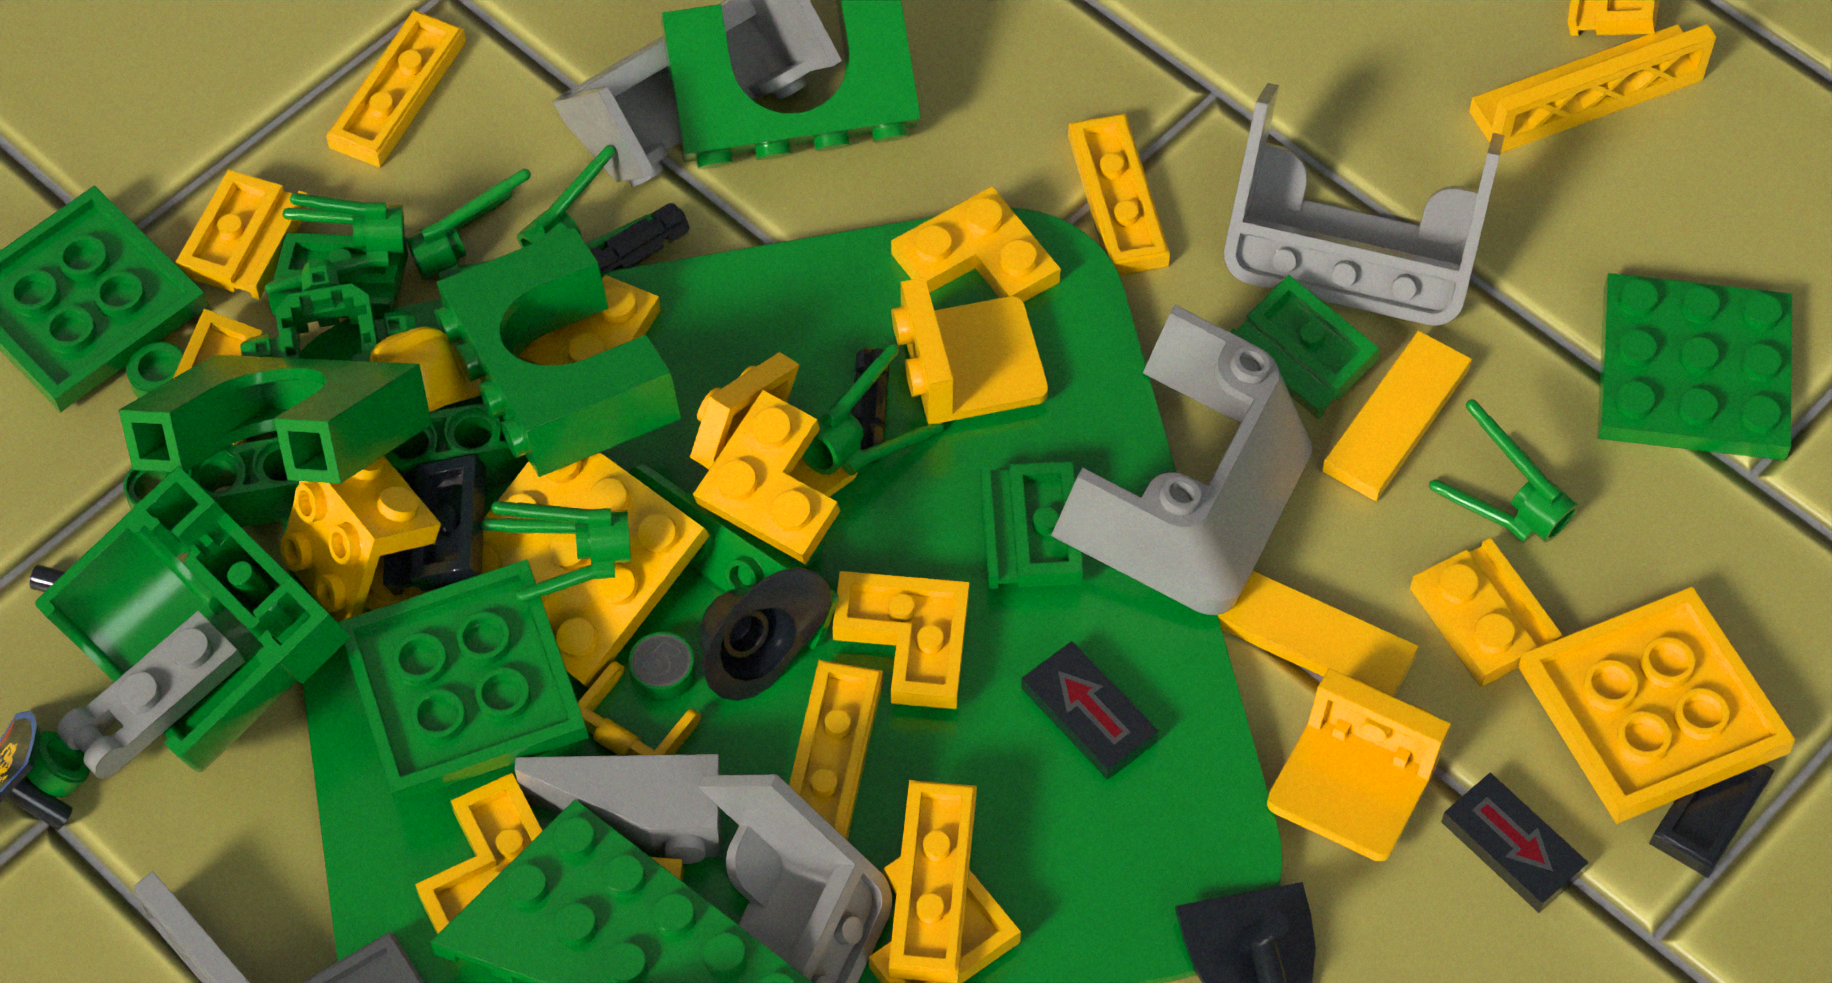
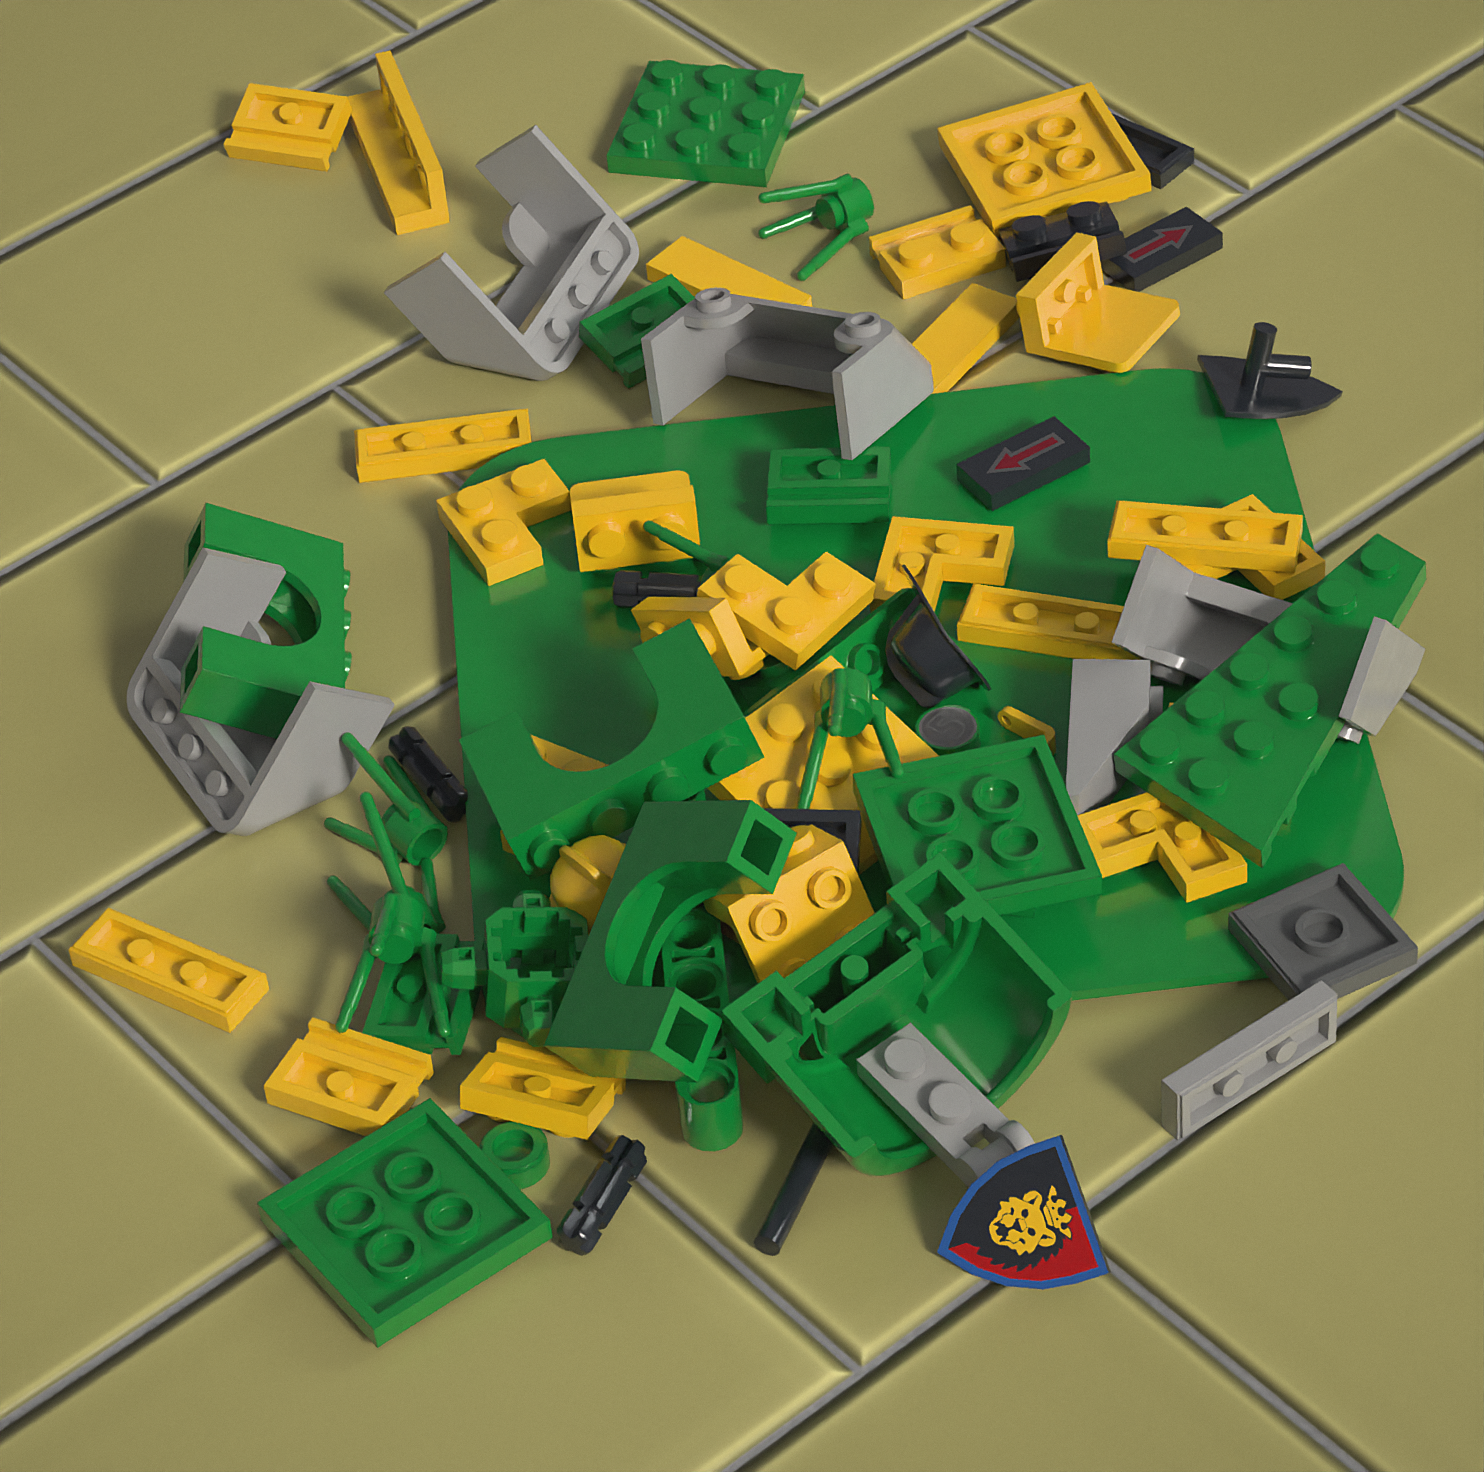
camera: 80 degrees left, 15 degrees down
none -> black axle [556,1135,647,1256]
none -> black plate [998,201,1127,282]

